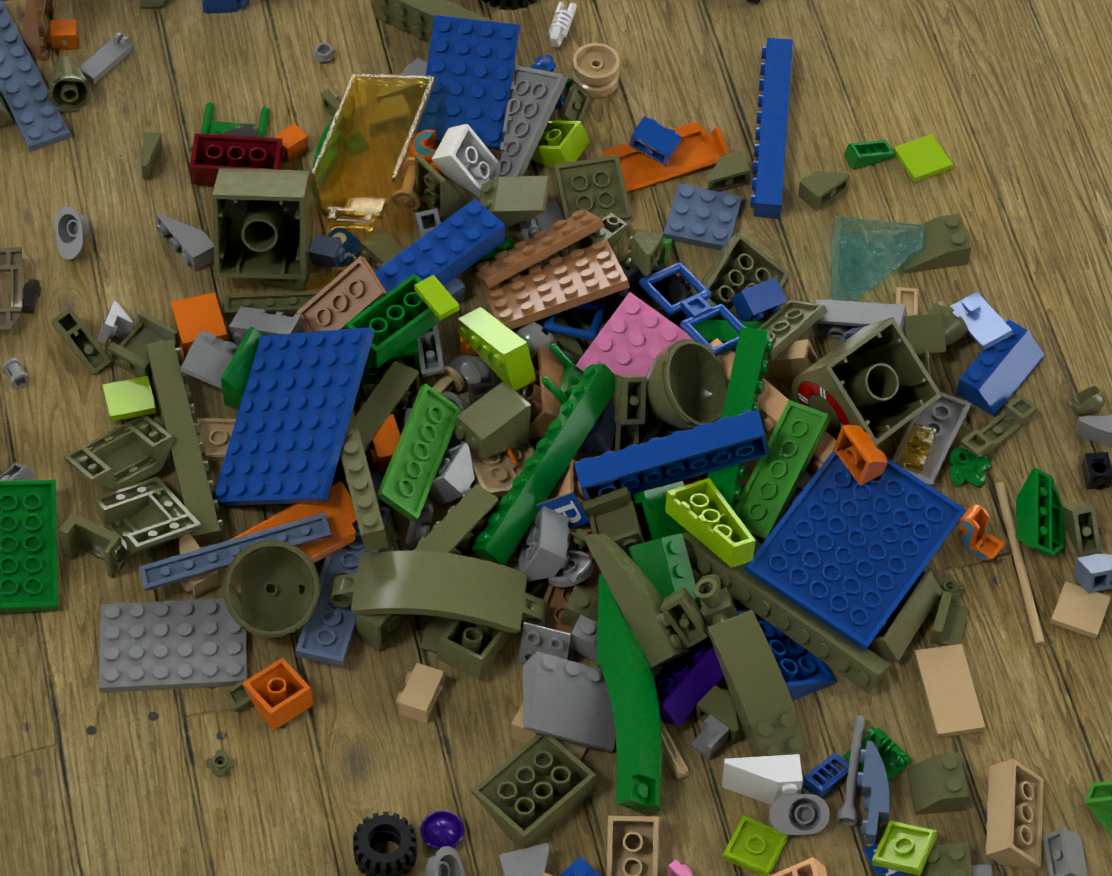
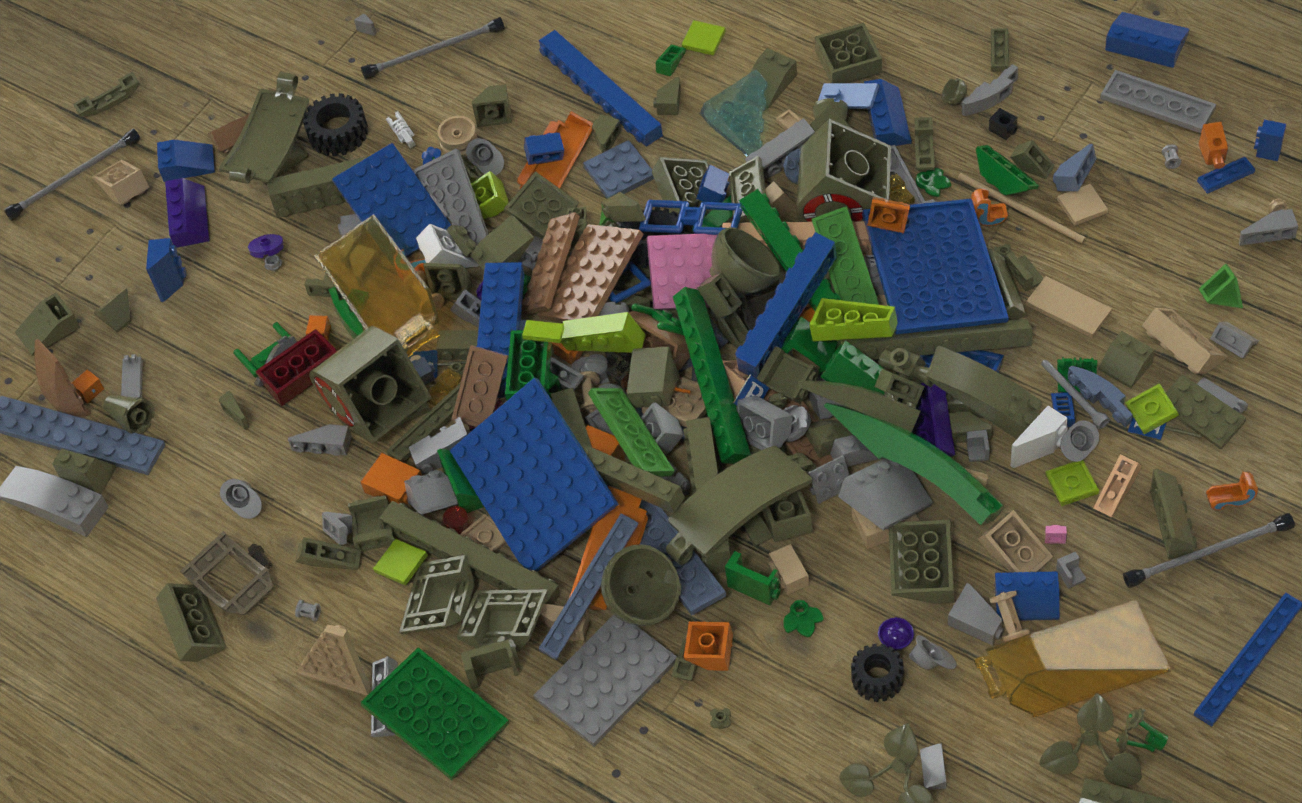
camera: 35 degrees left, 0 degrees up
none -> dark purple plate [248,234,284,258]
none -> clear red piece [443,506,470,534]
none -> olive plate [446,225,477,258]
none -> light grey piece [466,138,504,175]
none -> olive slope [472,84,512,127]
none -> green panel [725,551,781,606]
none -> green plate [783,600,824,637]
none -> olive slope [815,22,882,83]

